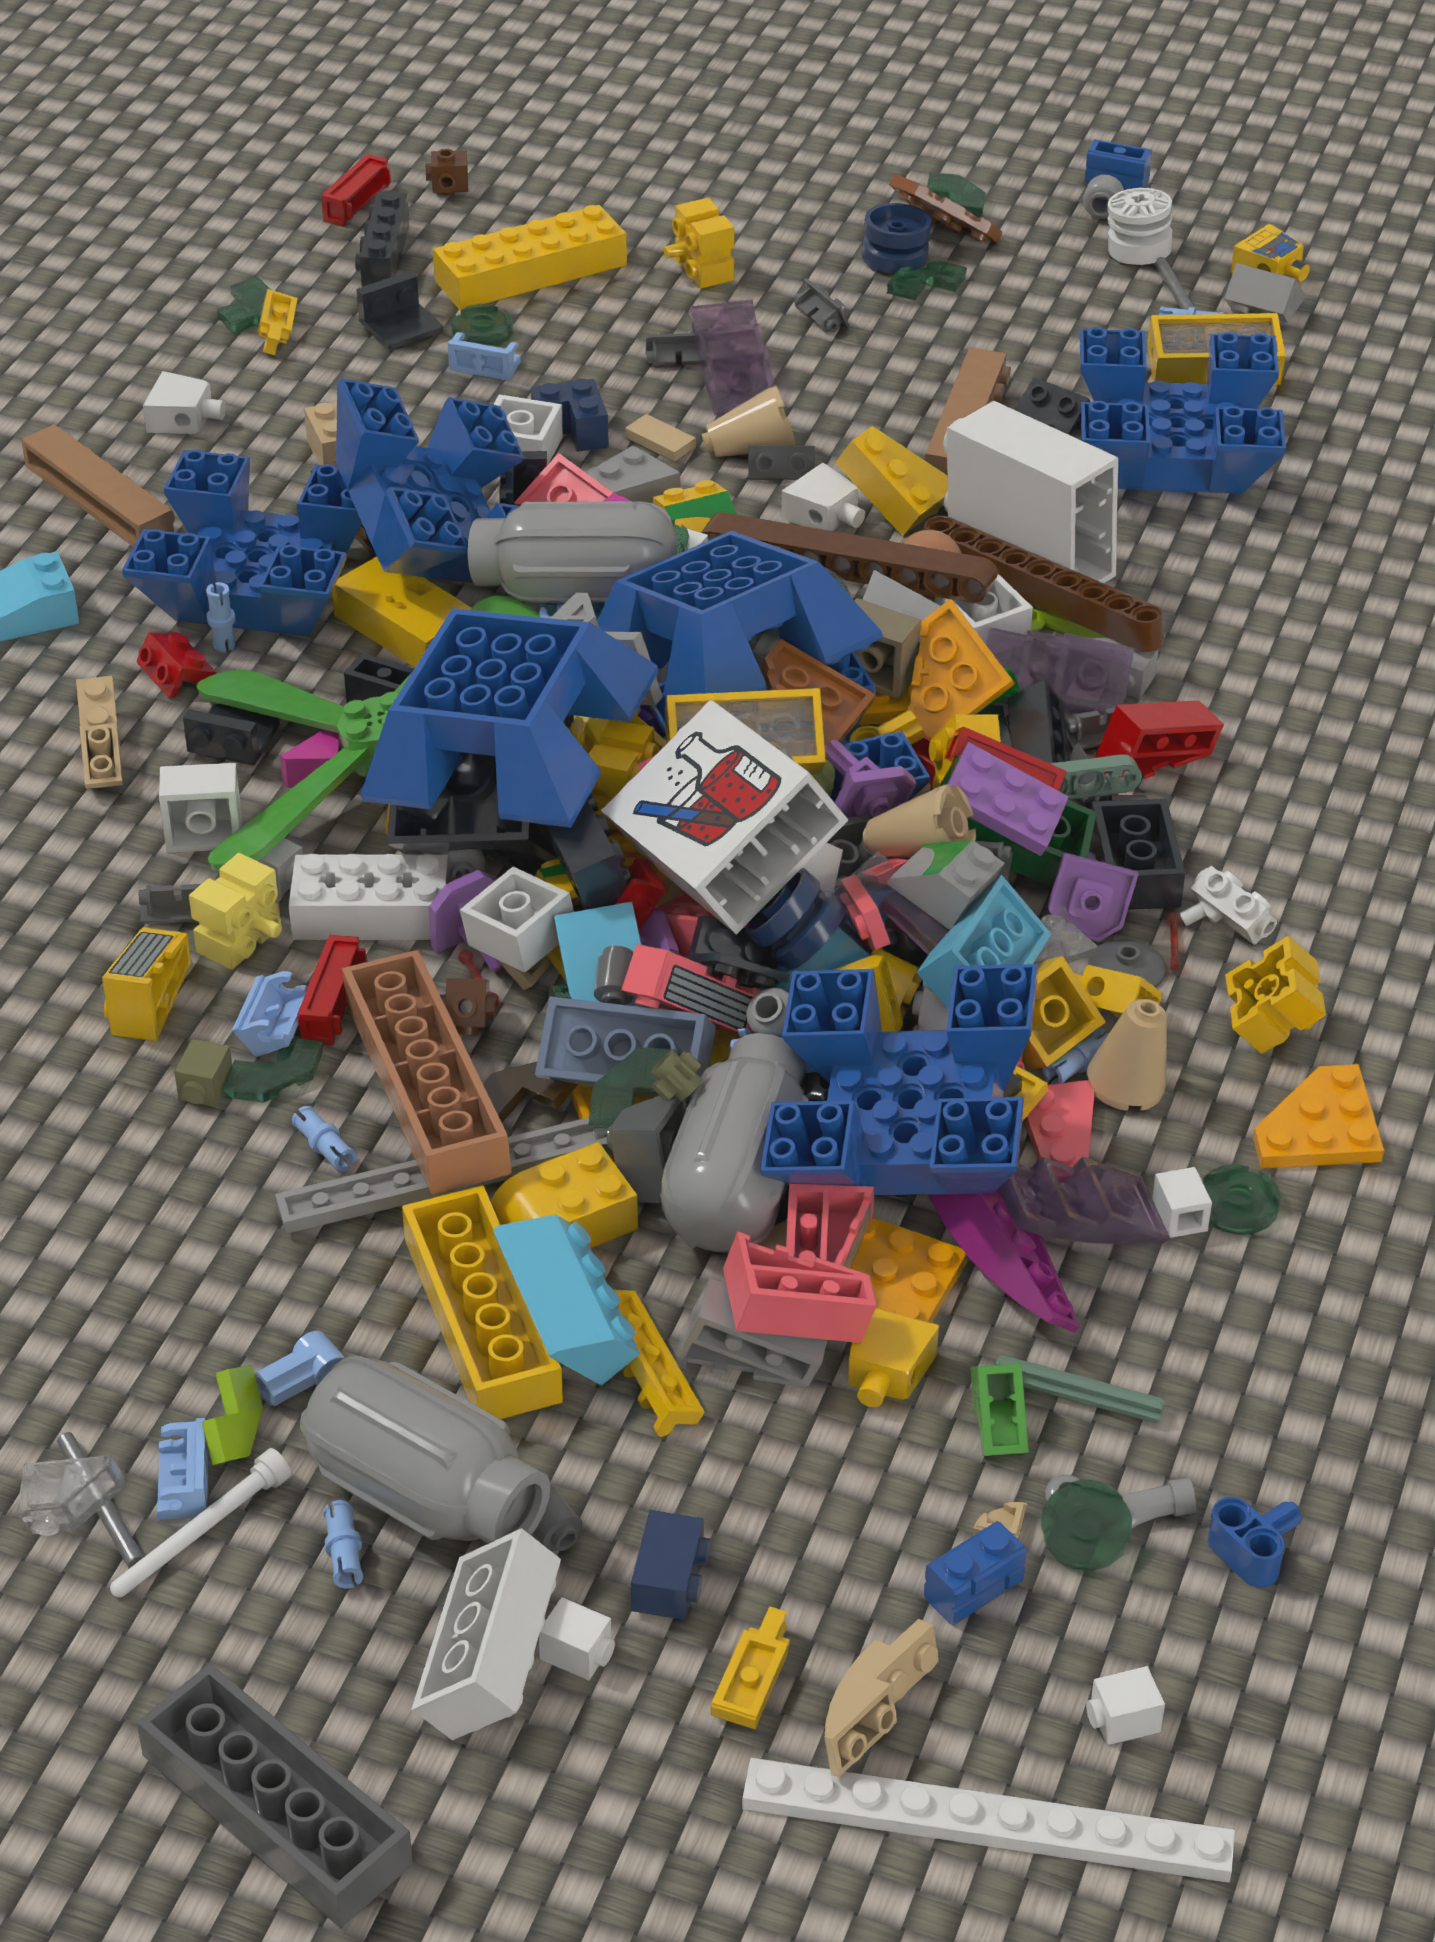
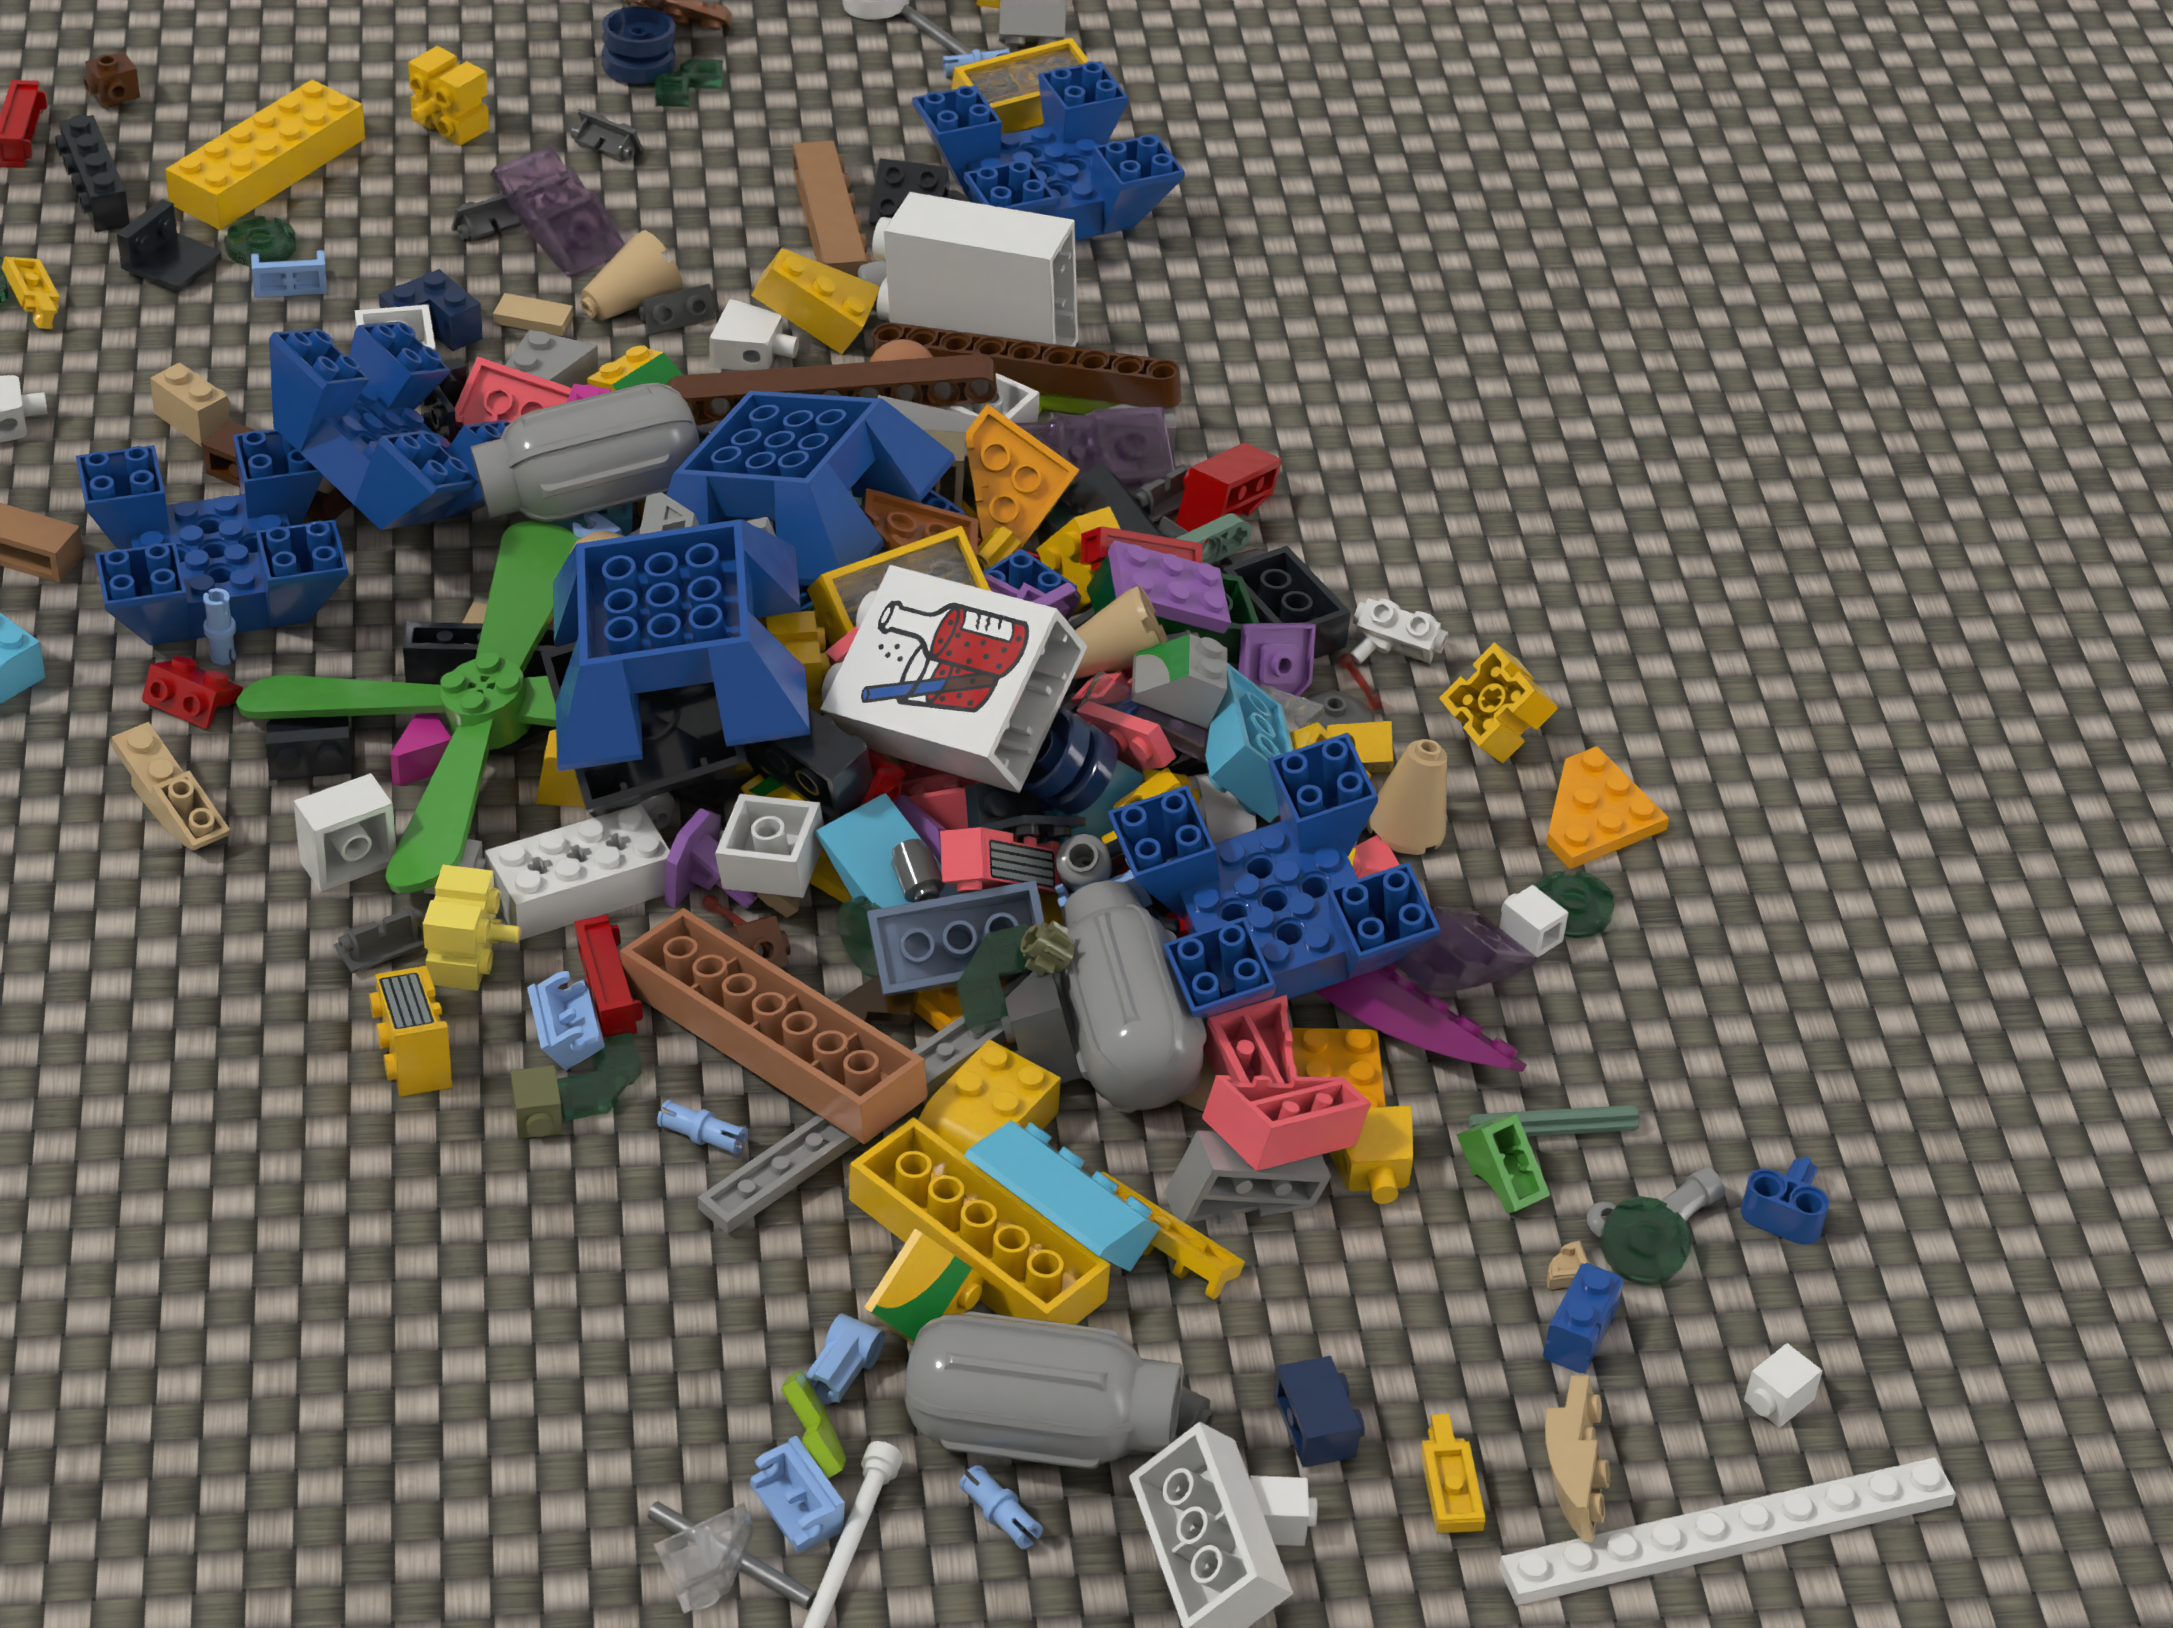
camera: 30 degrees left, 0 degrees up
yellow brick [332,557,472,667] -> none
none -> yellow slope [864,1229,985,1344]

